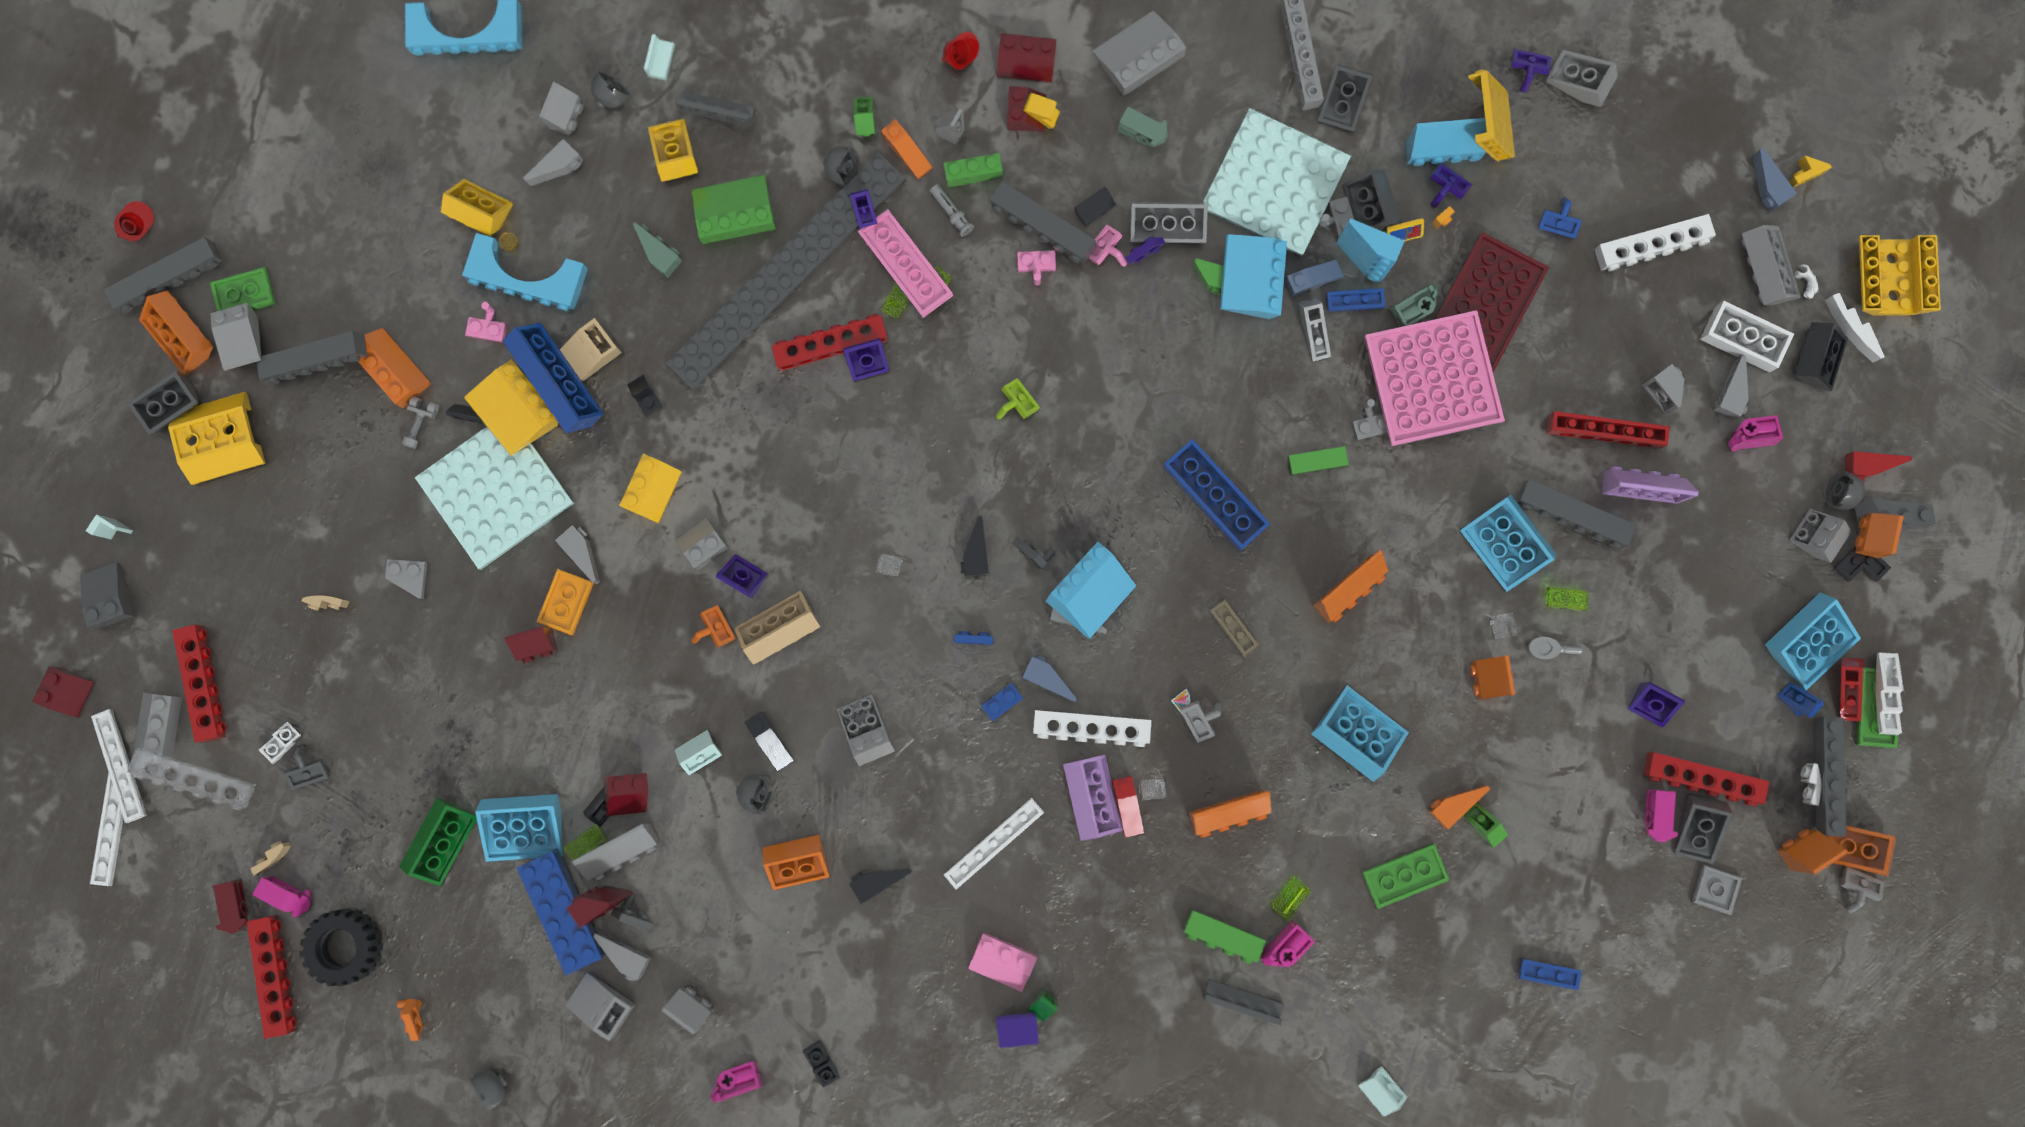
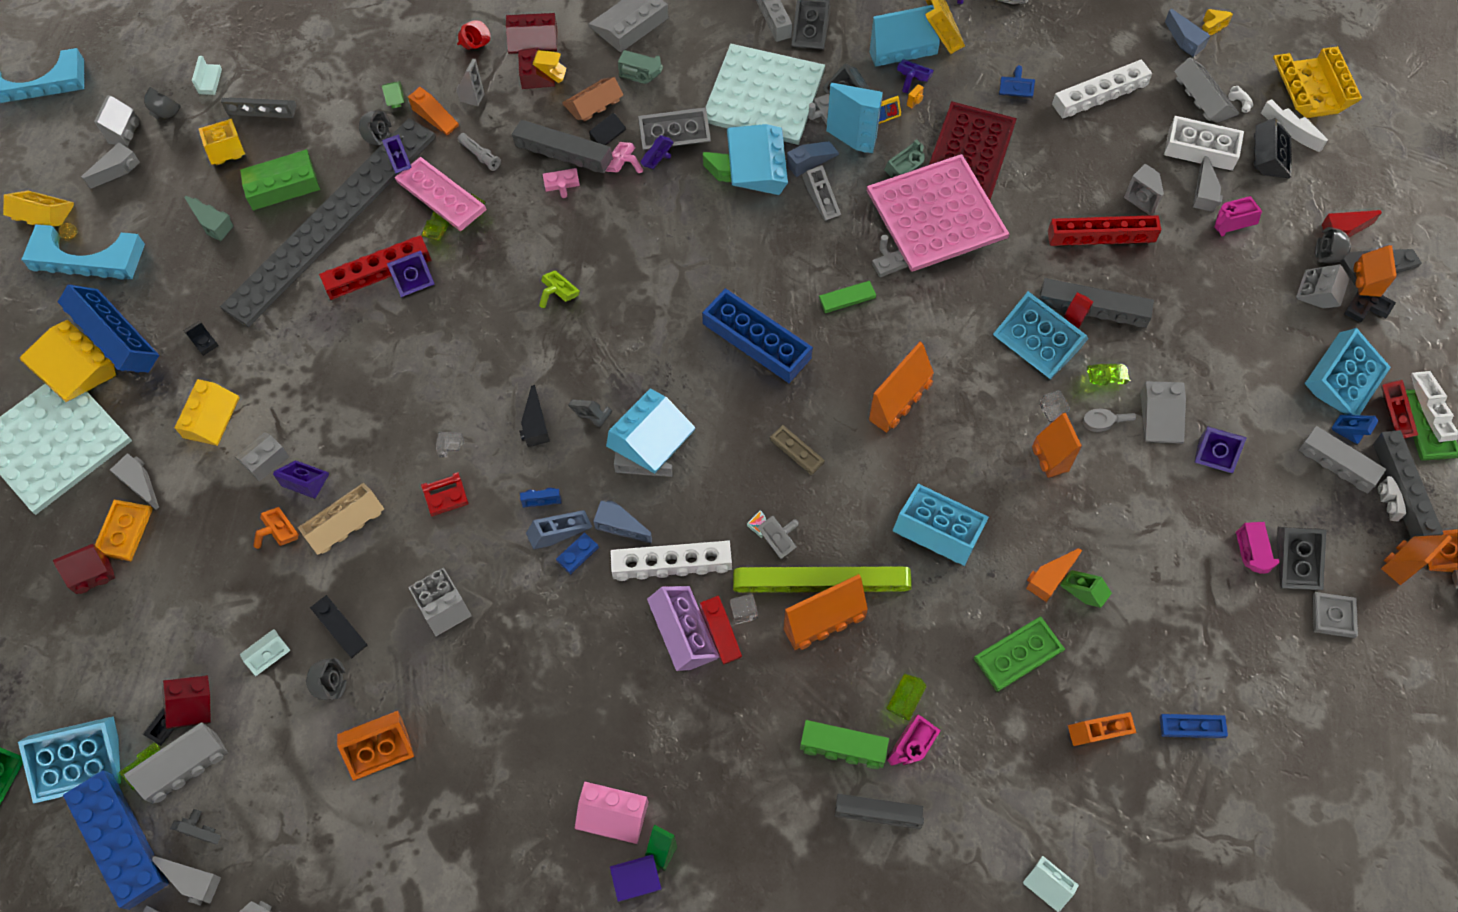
camera: 15 degrees left, 20 degrees down
black slope [446,404,484,424] -> none
bright pink plate [465,302,508,343] -> none
tan slope [560,318,622,382] -> none
dark red slope [566,885,633,928] -> none
black slope [849,868,912,904] -> none
bright green brick [944,153,1003,187] -> none
white tile [944,798,1044,889] -> none
blue plate [1326,288,1386,312] -> none
lavender slope [1601,466,1699,504] -> none
red brick [1643,752,1770,807] -> none
none -> red plate [421,472,469,517]
none -> sand blue slope [526,510,592,549]
none -> nougat slope [562,77,623,121]
none -> lime beam [733,567,912,593]
none -> red slope [1064,292,1094,329]
none -> orange slope [1068,712,1136,746]
none -> light grey slope [1140,381,1186,444]
none -> light grey brick [1298,426,1386,494]

